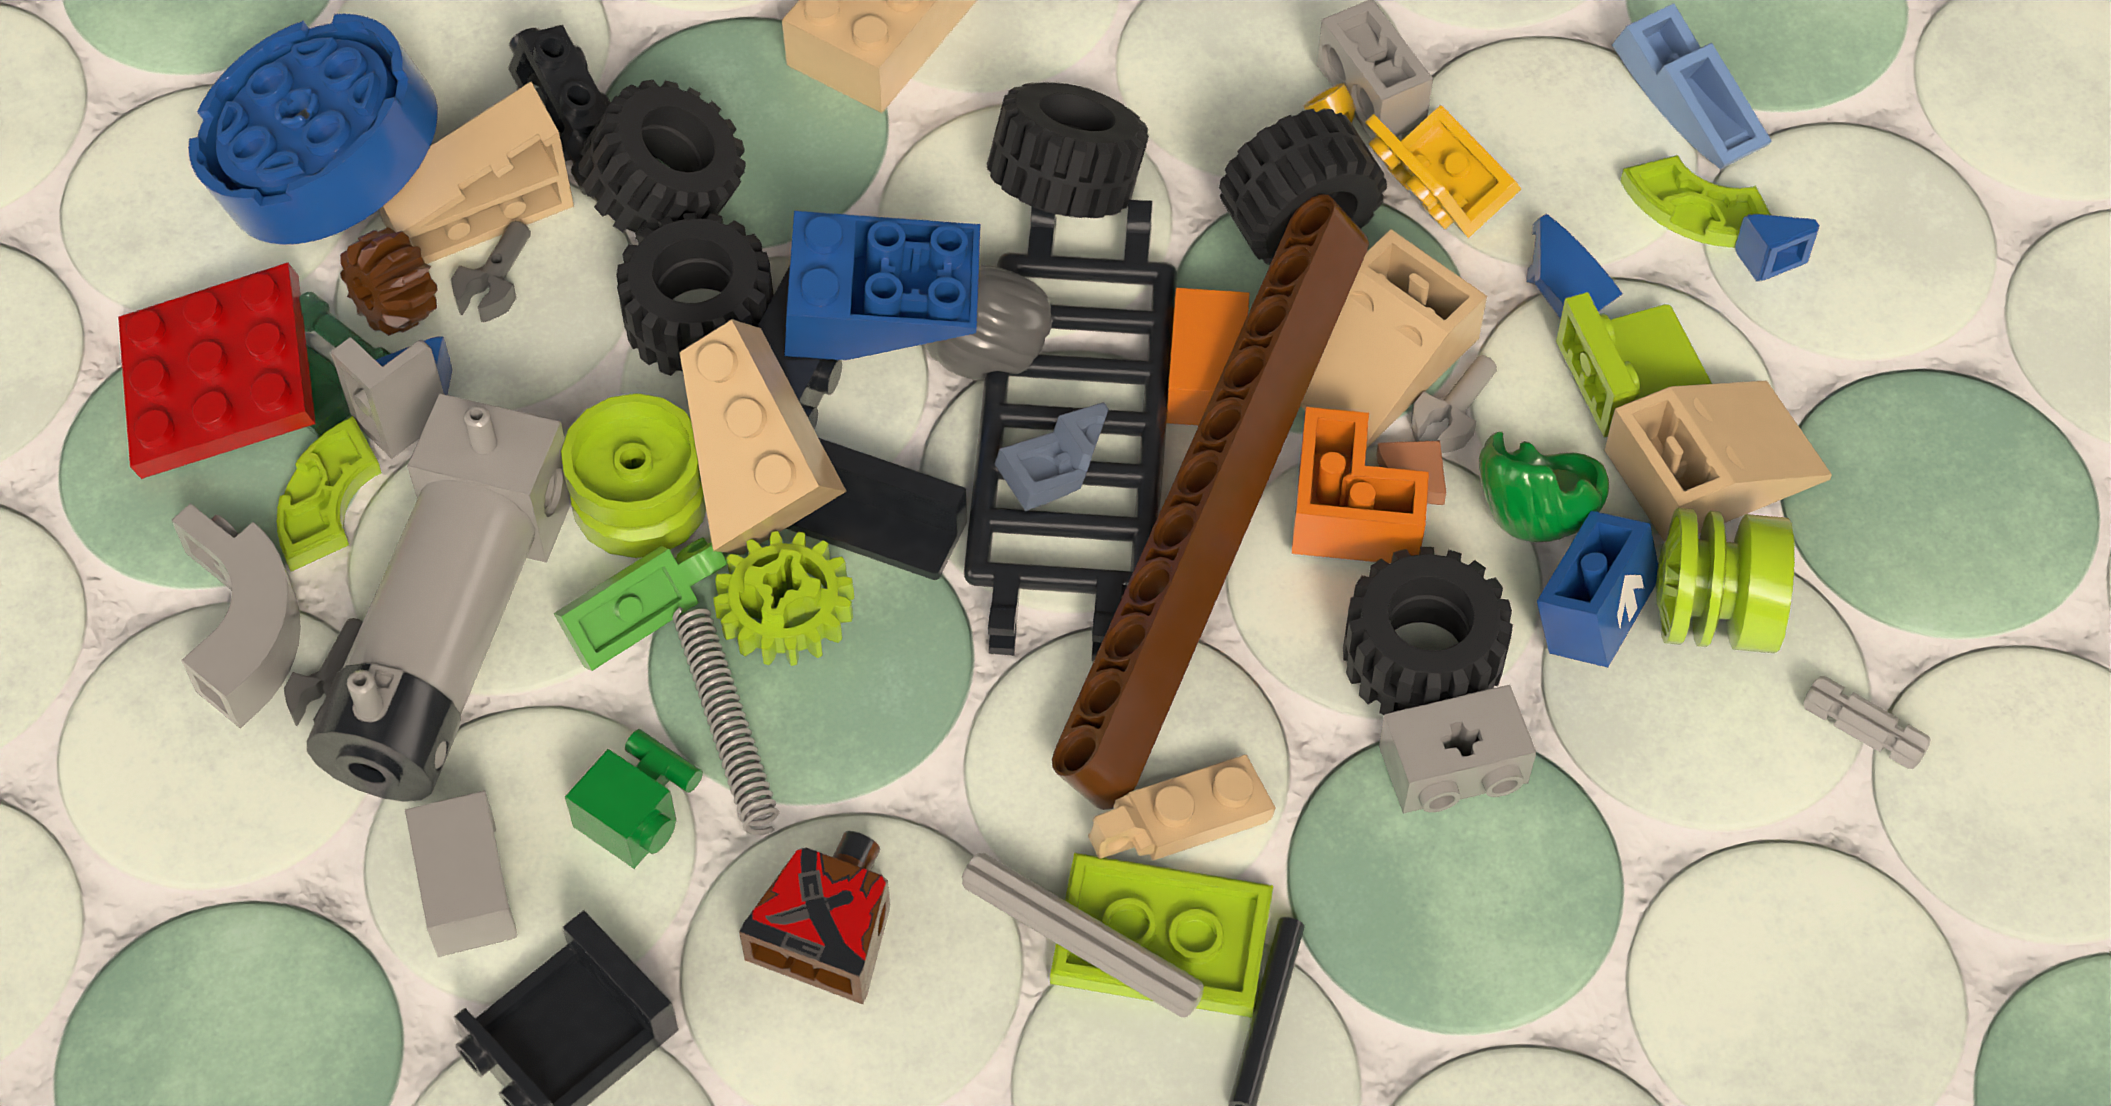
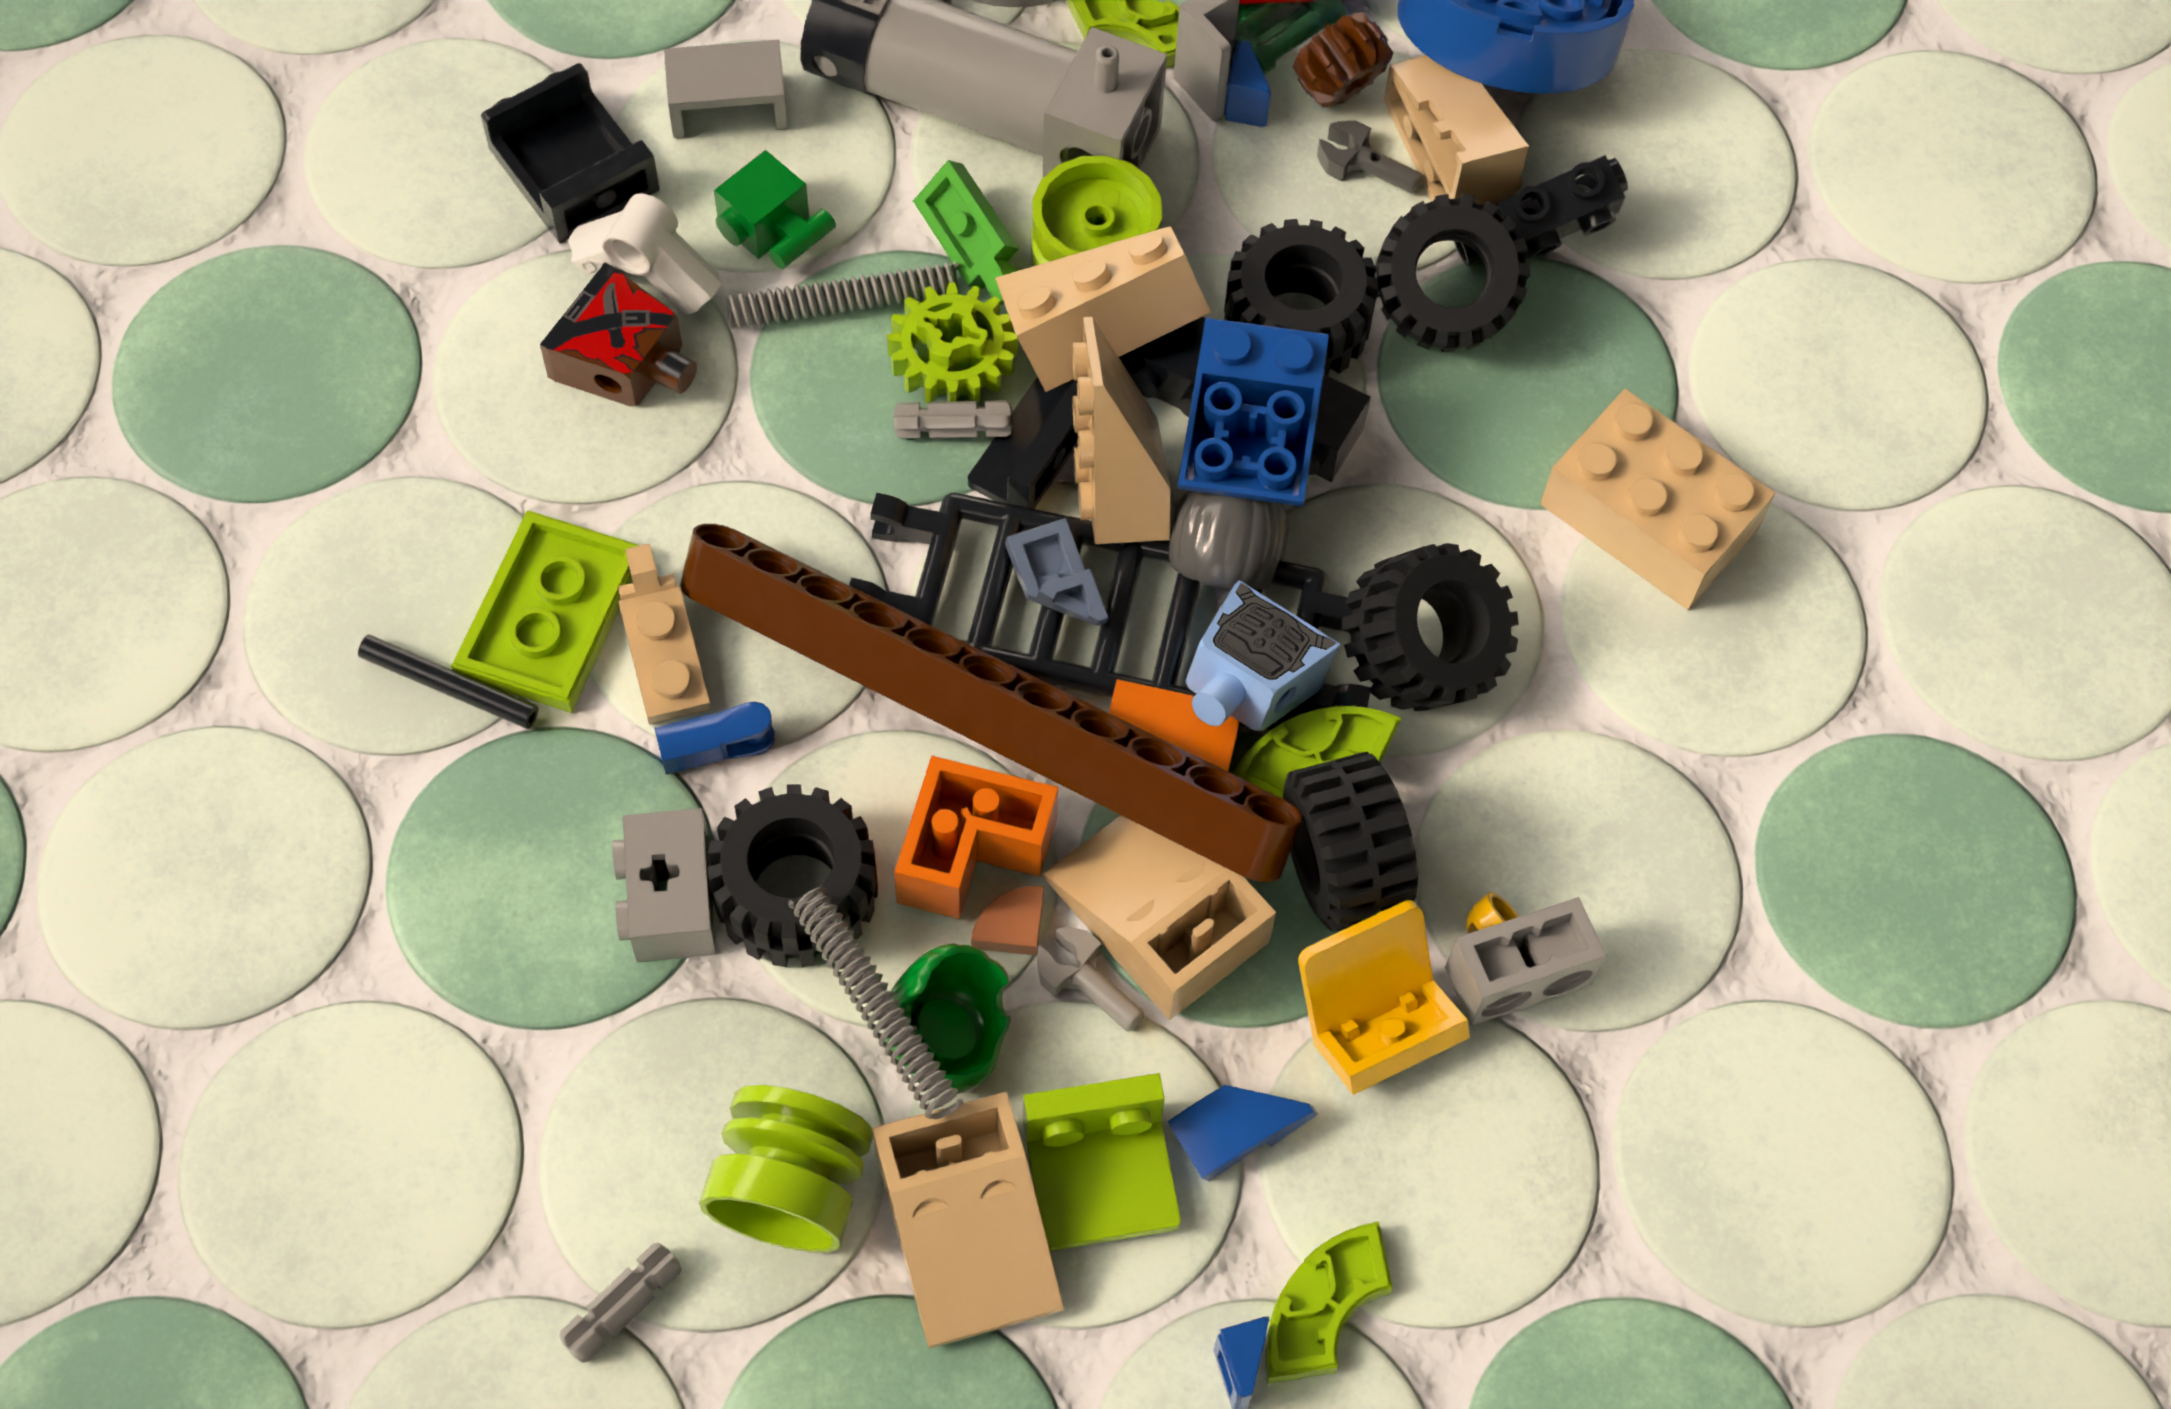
camera: 95 degrees right, 5 degrees up
light grey axle [962,853,1204,1017] -> none
blue brick [1537,511,1658,668] -> none
medium blue slope [1612,3,1772,169] -> none
none -> white piece [568,193,721,315]
none -> blue bar [654,701,775,775]
none -> light grey piece [788,887,964,1119]
none -> light grey axle [893,401,1013,438]
none -> tan slope [1072,317,1170,544]
none -> torso [1185,580,1340,731]
none -> lime tile [1233,706,1402,798]

